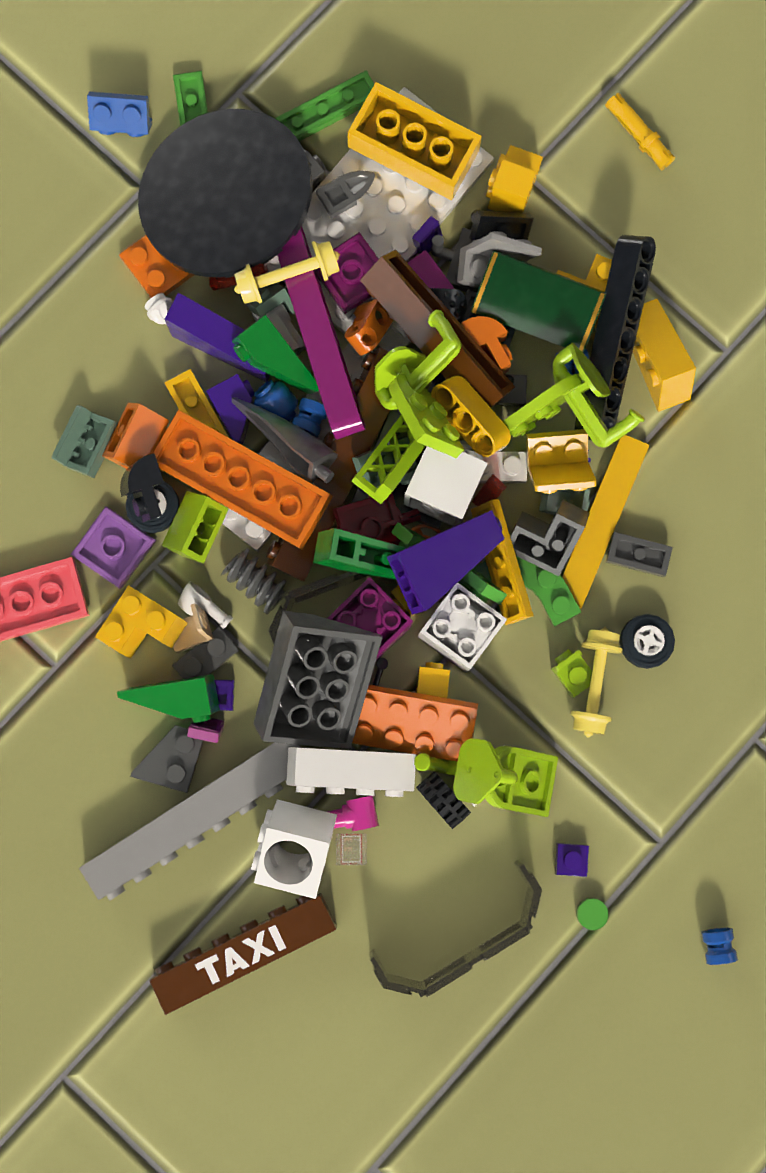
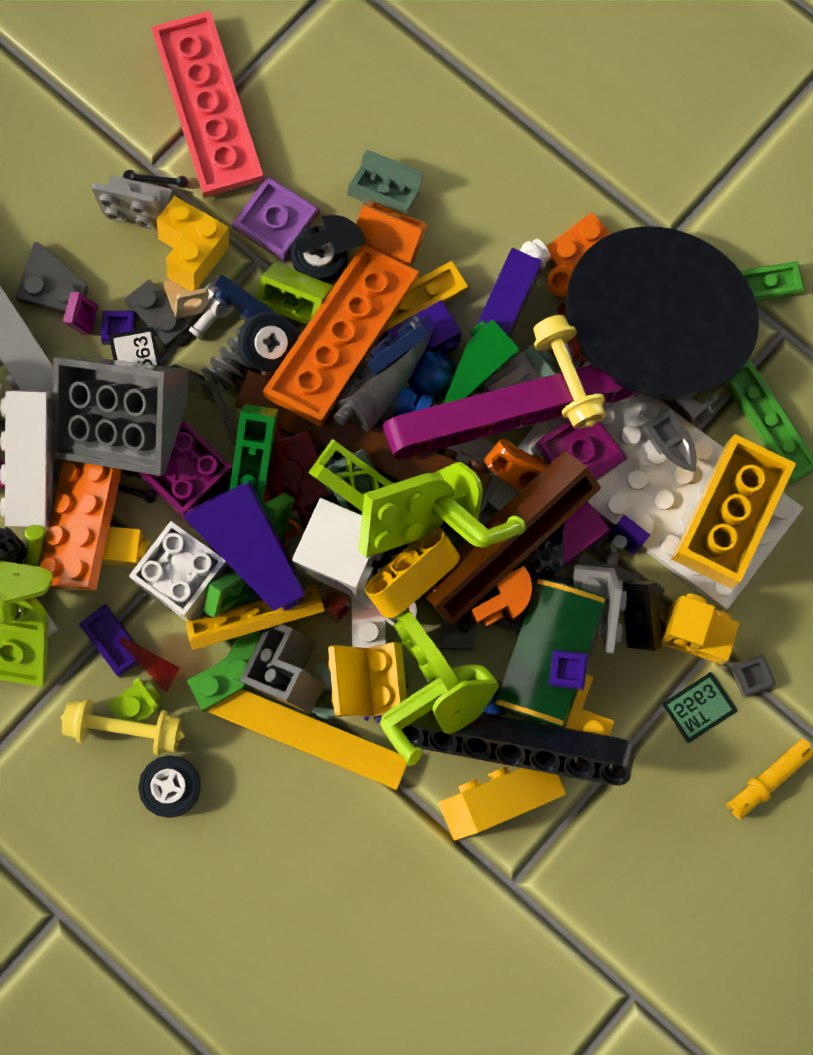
camera: 90 degrees right, 5 degrees down
bracket [87,91,153,137] -> none
green slope [117,674,220,723] -> none
dark grey plate [606,532,673,577] -> none
none -> dark purple tile [78,604,147,678]
none -> light grey bracket [92,175,174,229]
none -> sticker [109,327,161,366]
none -> clear red piece [118,637,180,692]
none -> black hinge [123,170,188,188]
none -> dark blue plate [208,274,302,339]
none -> black wheel [238,312,297,372]
none -> dark blue plate [367,314,435,374]
none -> orange tile [547,264,575,298]
none -> dark purple tile [549,650,588,691]
none -> clear green sticker [662,672,737,743]
none -> dark grey tile [730,654,776,698]

